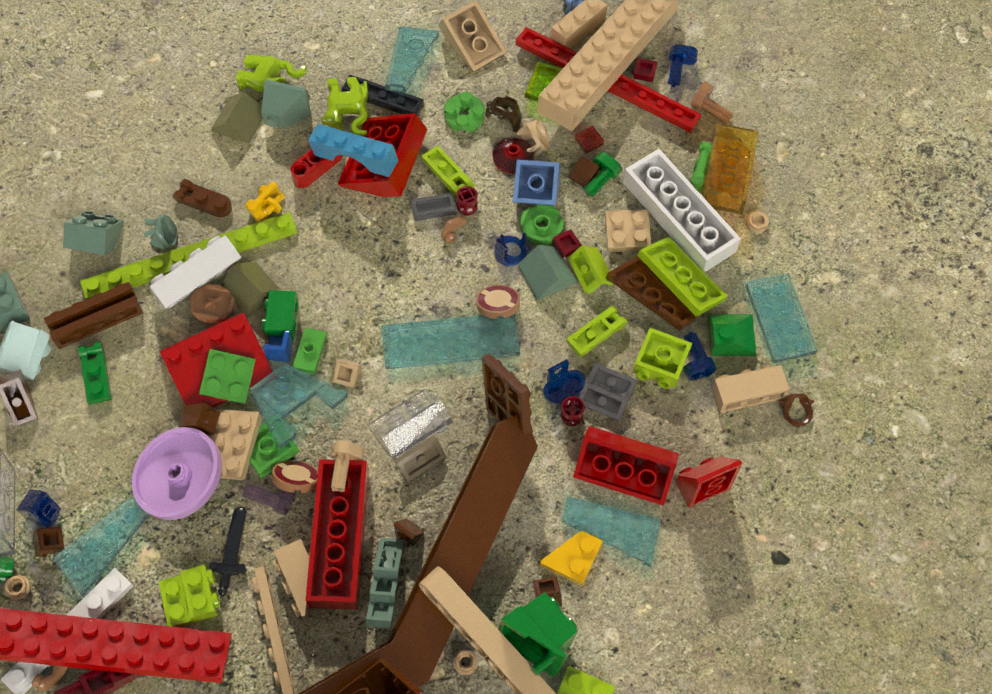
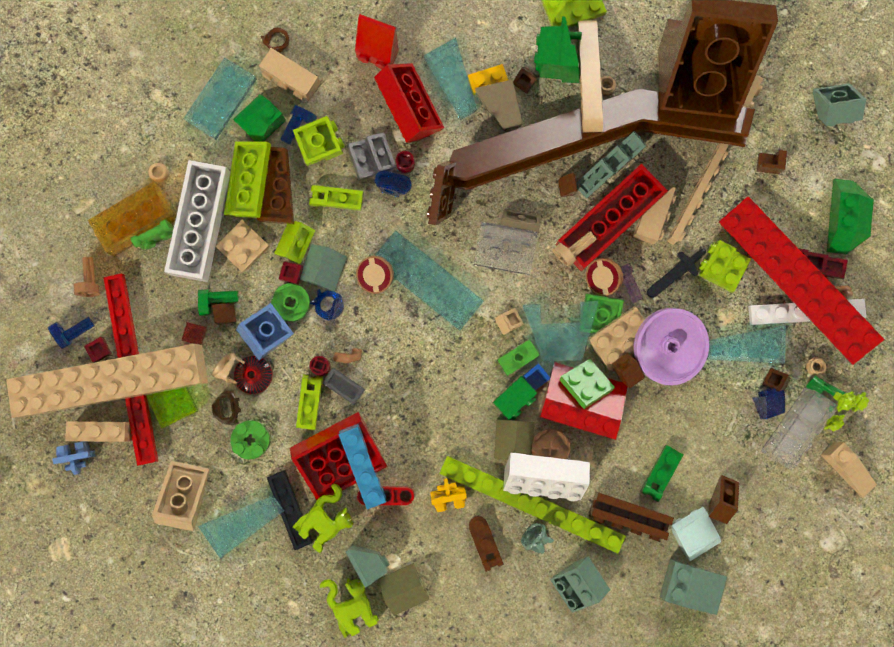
camera: 135 degrees left, 20 degrees up
none -> dark tan slope [475,80,522,132]

